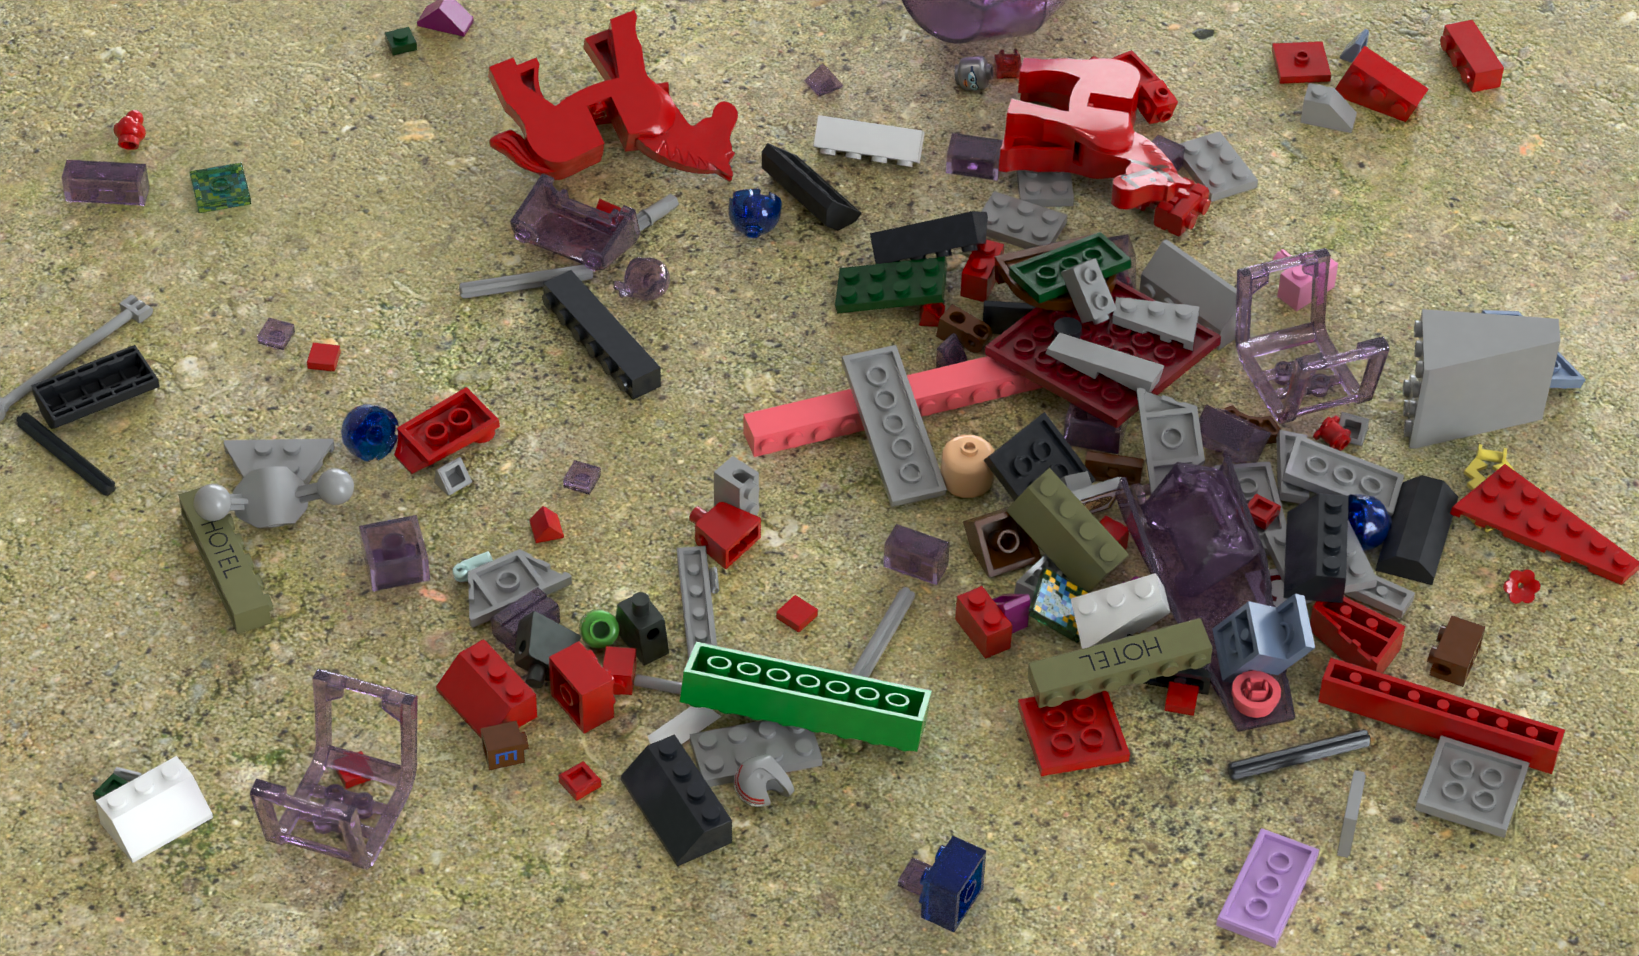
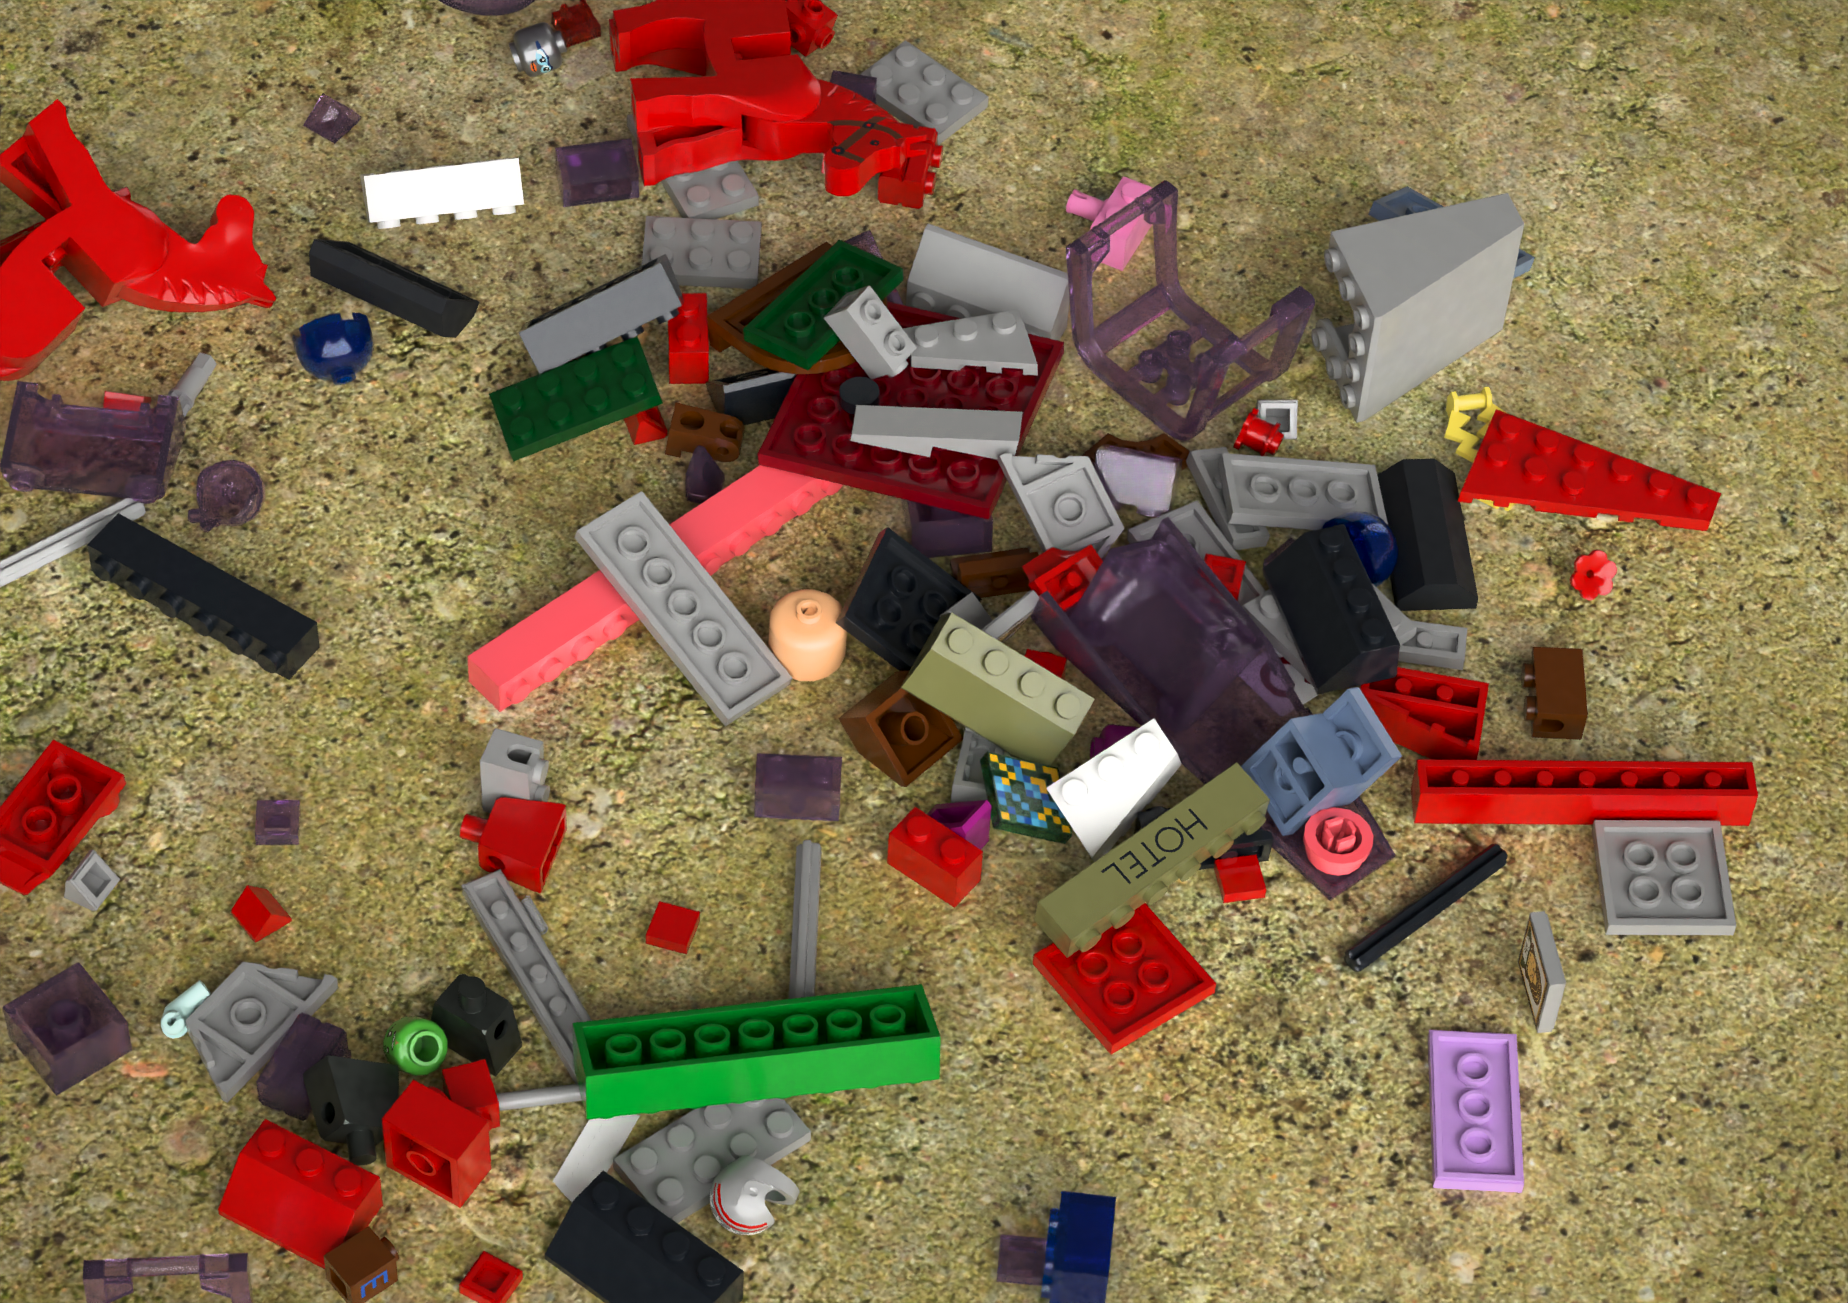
camera: 25 degrees left, 5 degrees up
none -> red slope [1021,544,1114,620]

